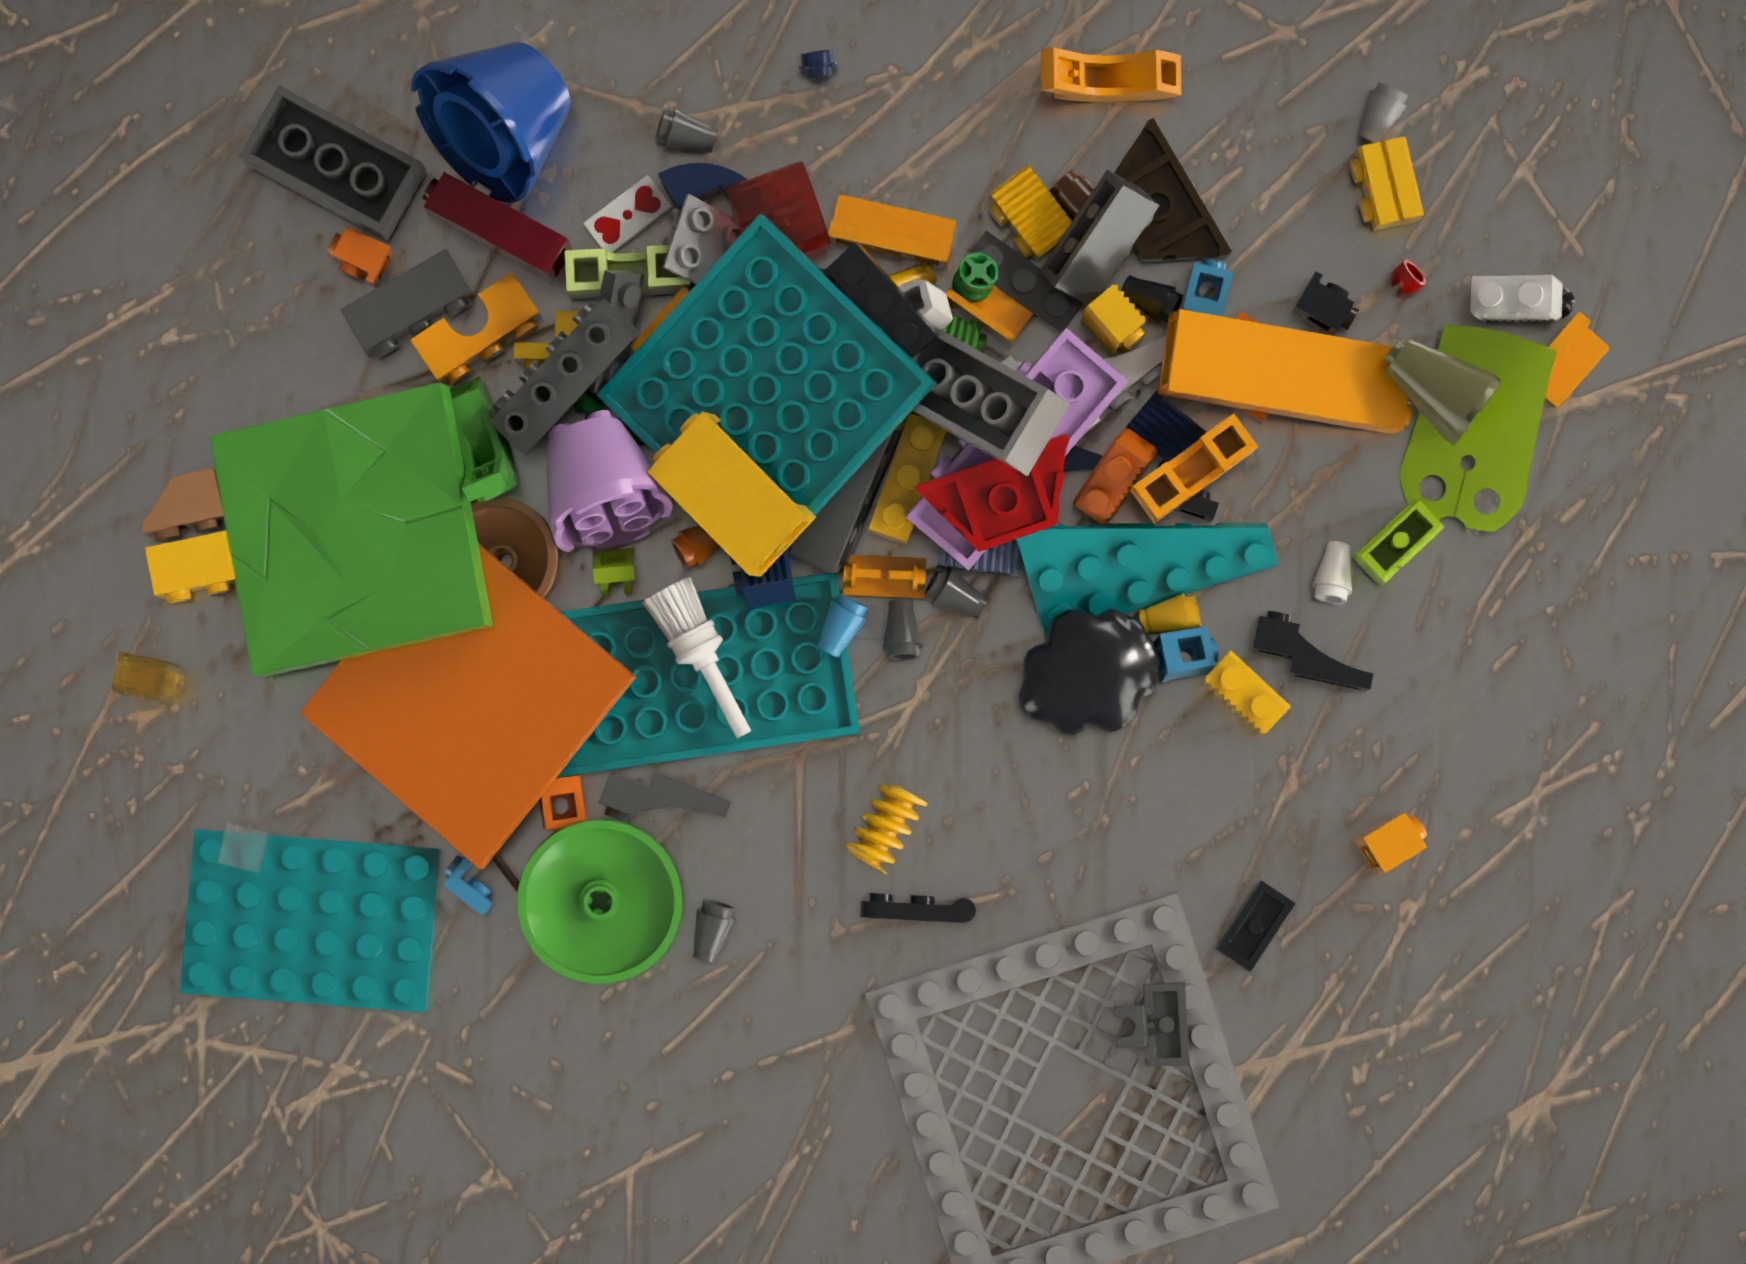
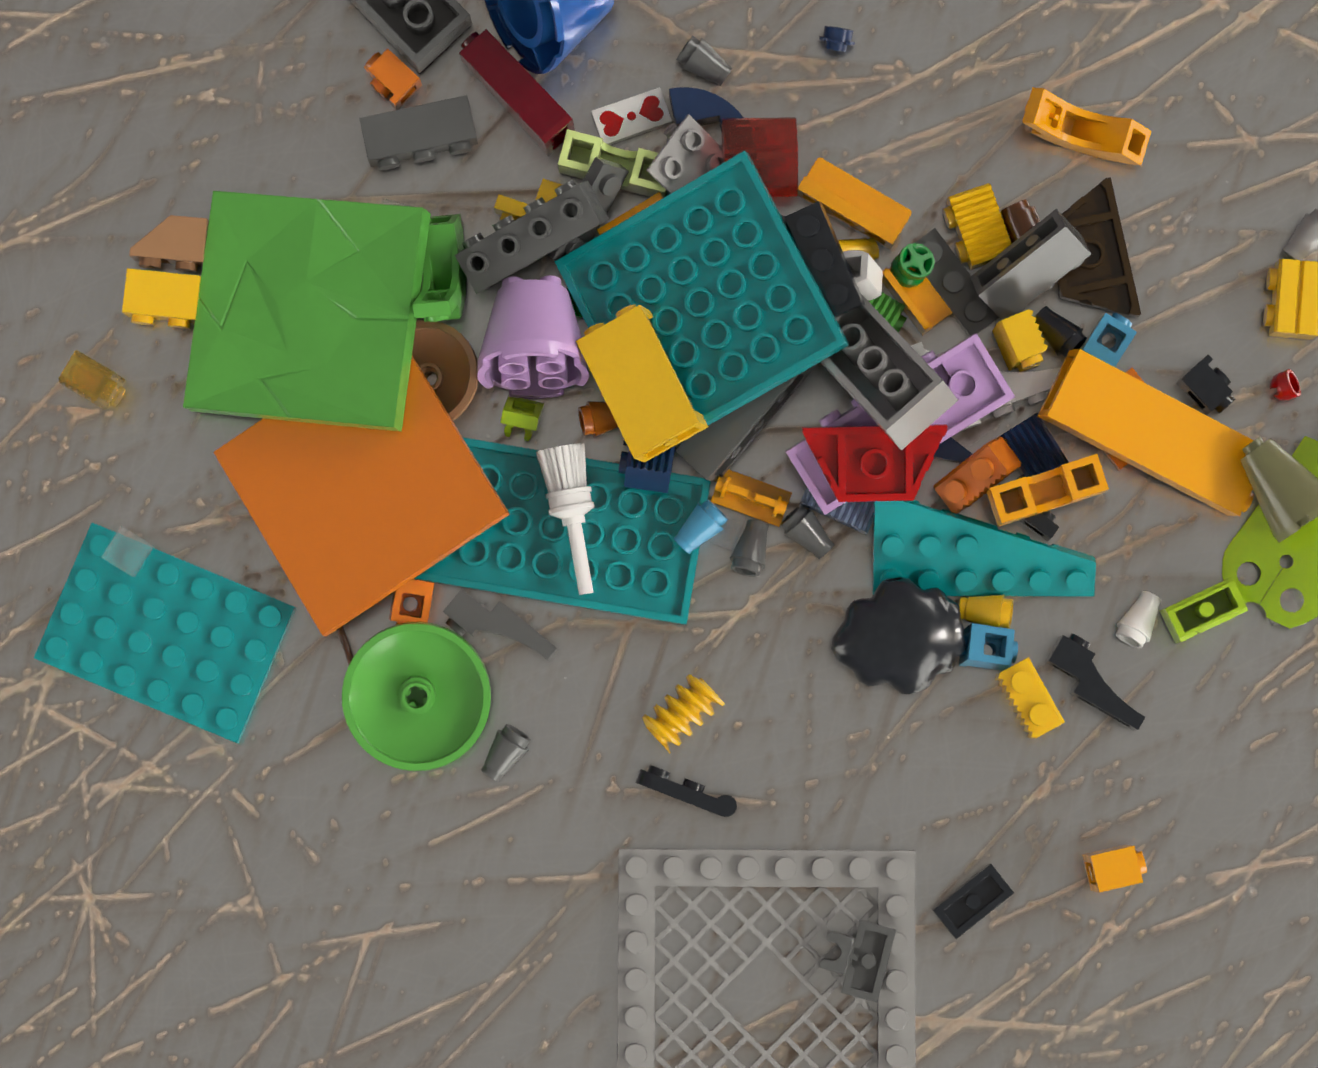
camera: 25 degrees right, 0 degrees up
light orange arch [410,272,542,385] -> none
dark azure bracket [443,855,495,916] -> none
green hinge [575,390,609,419] -> none
yellow brick [869,413,947,546] -> none

